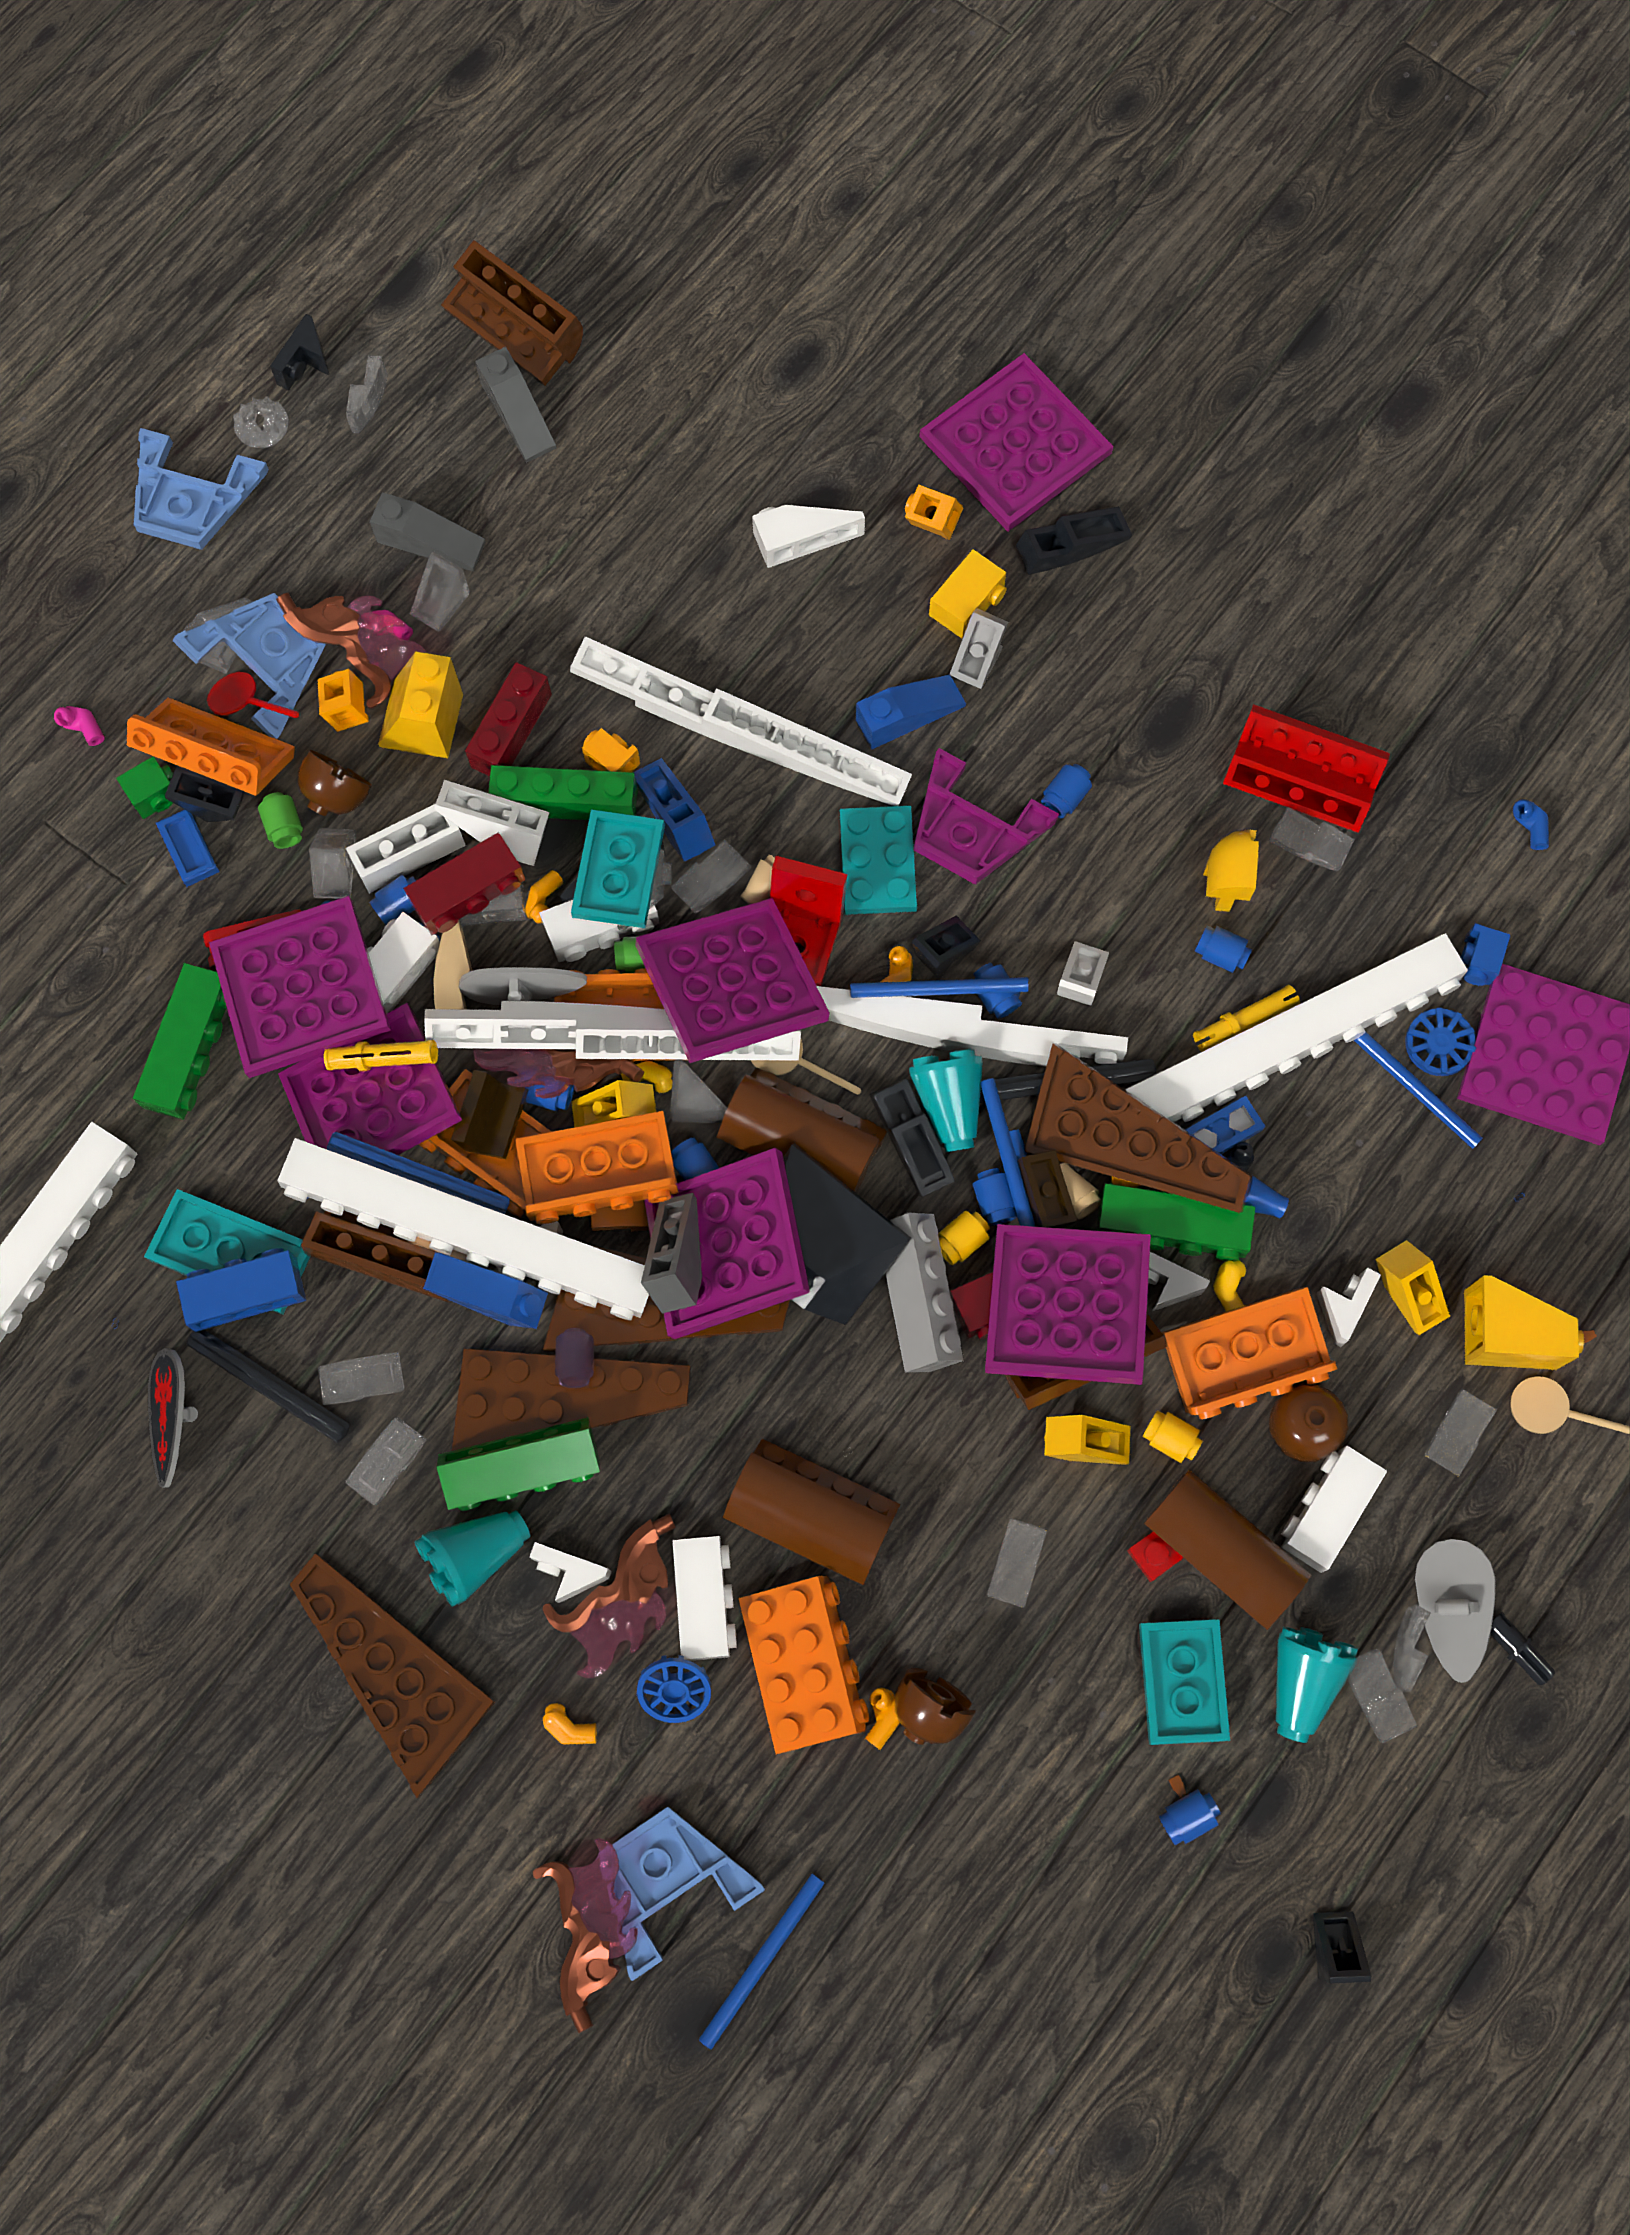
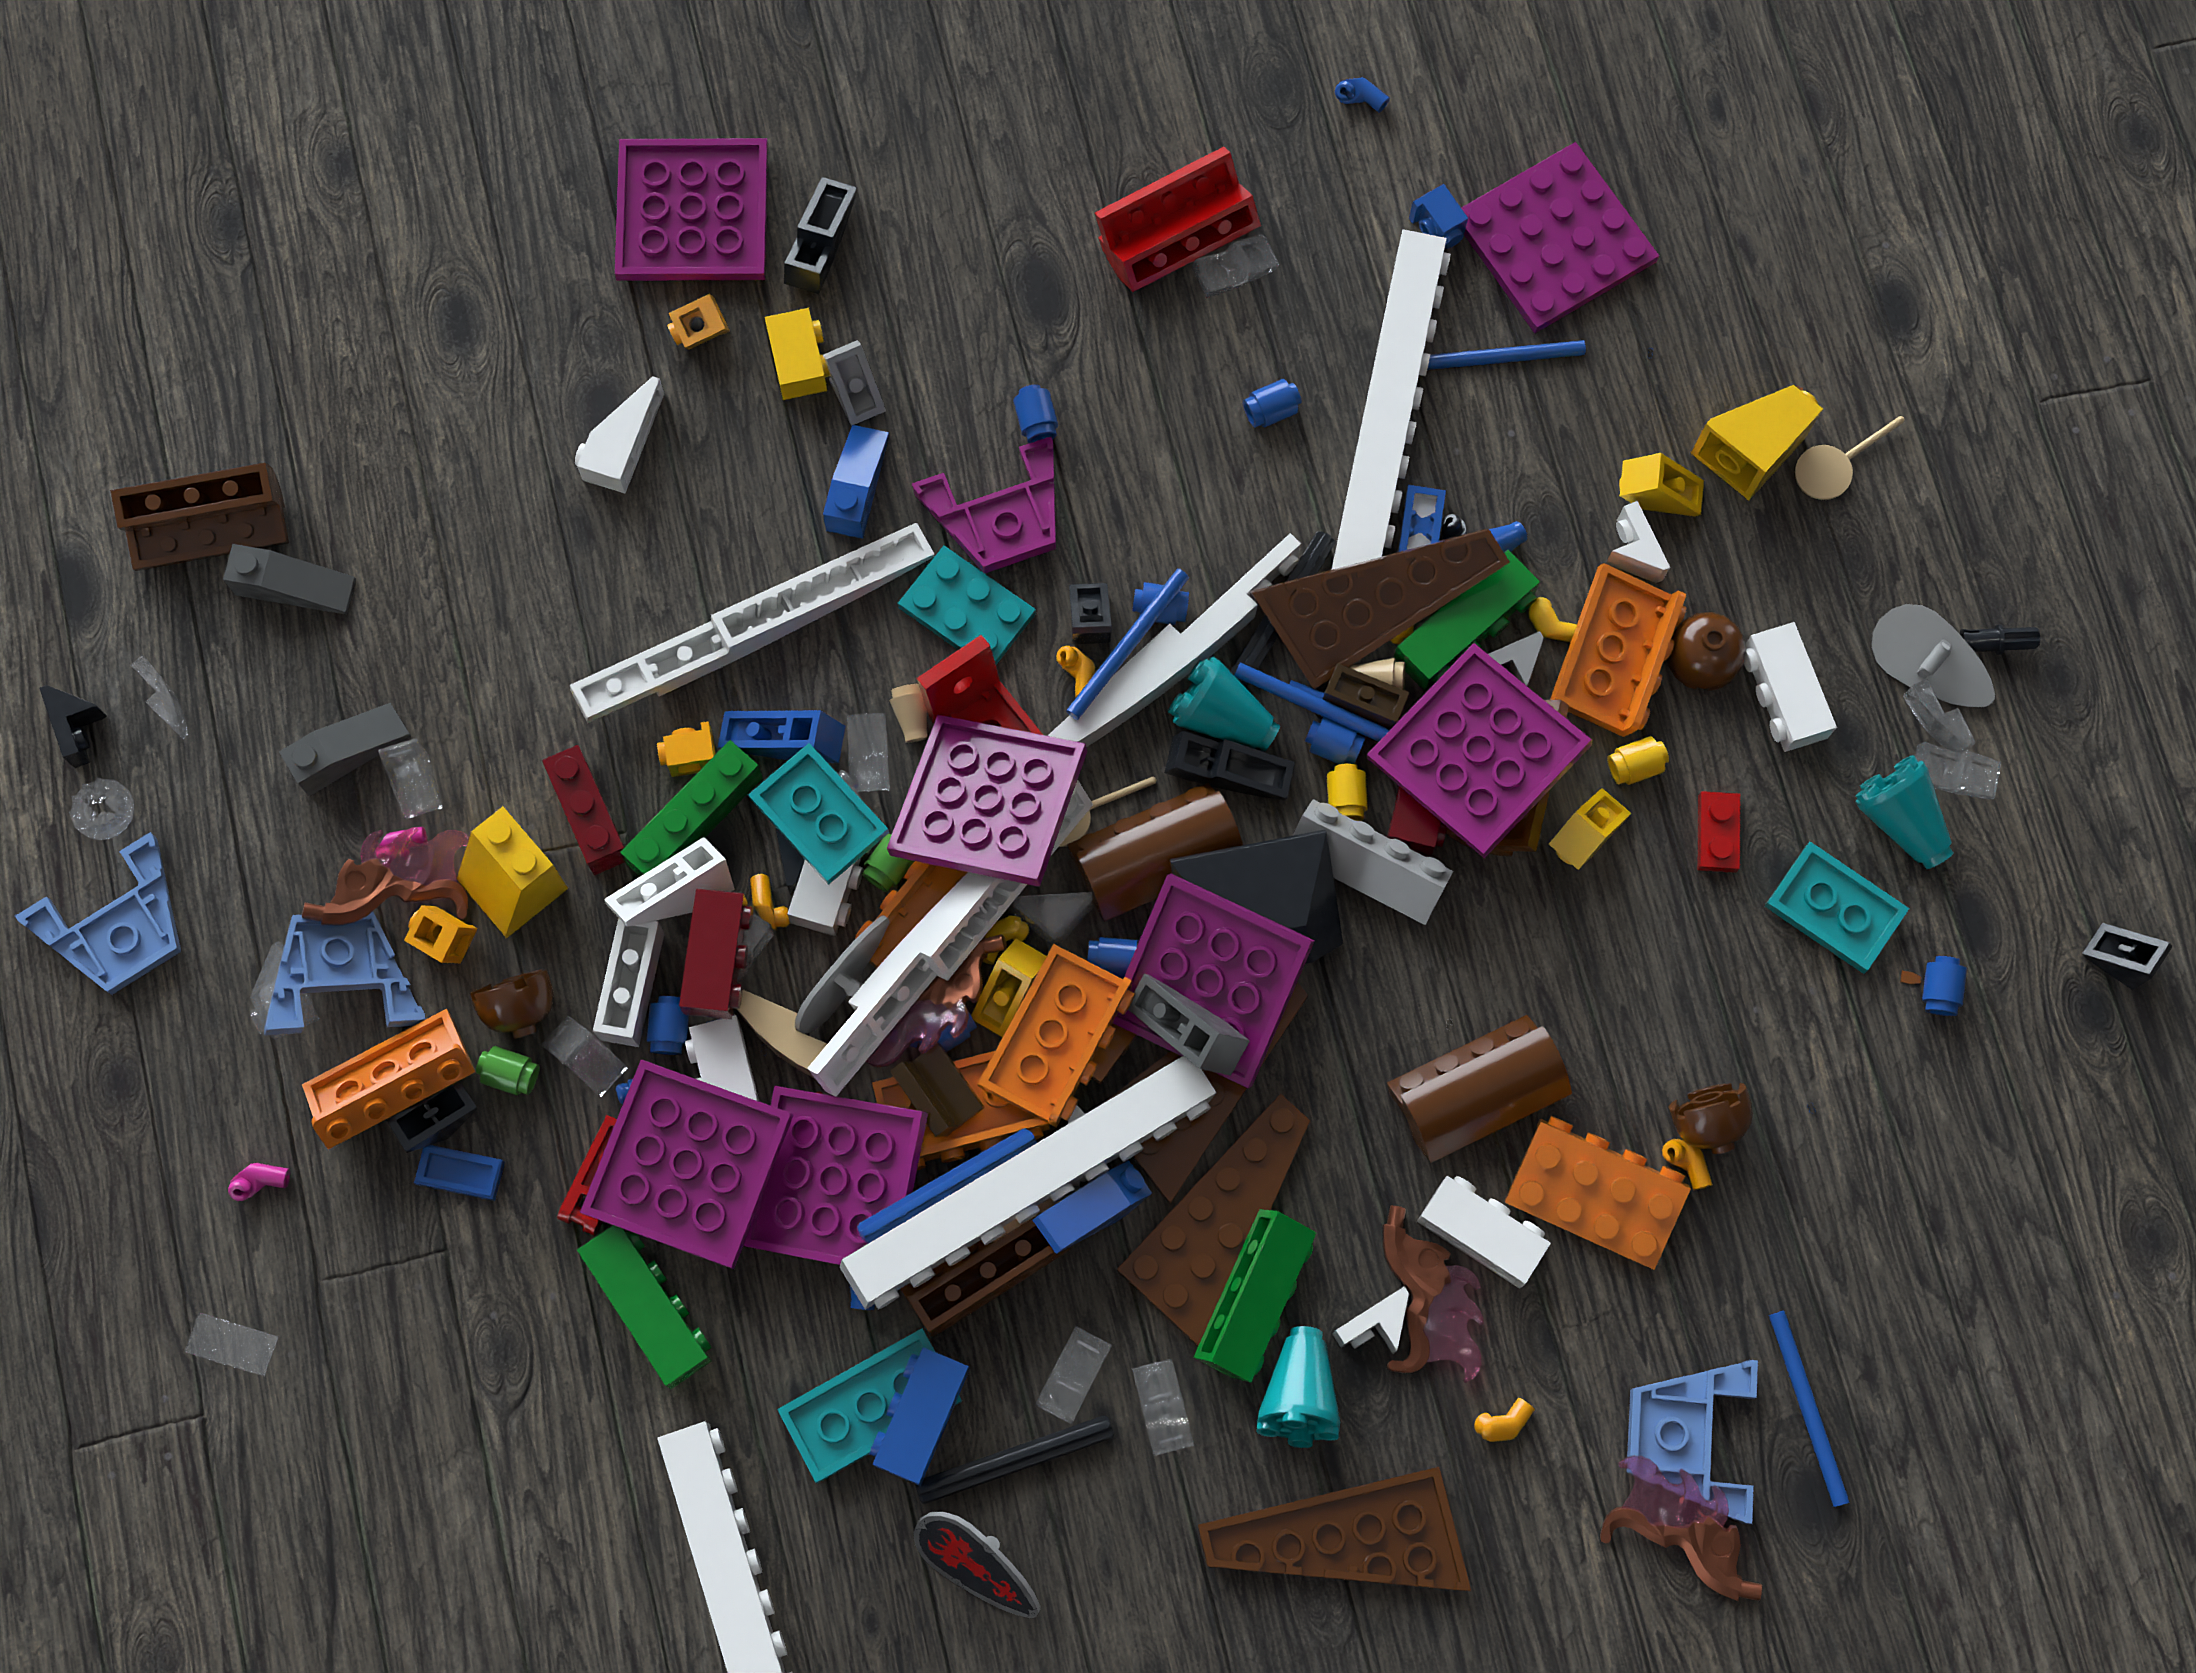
camera: 55 degrees left, 0 degrees up
green brick [116,756,173,819] -> none
red piece [207,672,299,718] -> none
yellow pin [324,1040,438,1072] -> none
clear purple brick [555,1328,594,1388] -> none
blue wheel [637,1655,711,1723] -> none
clear slope [987,1517,1047,1608] -> none
white slope [1057,941,1109,1005] -> none
reddish brown brick [1144,1470,1311,1630] -> none
yellow pin [1193,985,1300,1052] -> none
yellow brick [1203,830,1259,912] -> none
blue wheel [1405,1008,1476,1076] -> none
clear slope [1424,1389,1497,1476] -> none

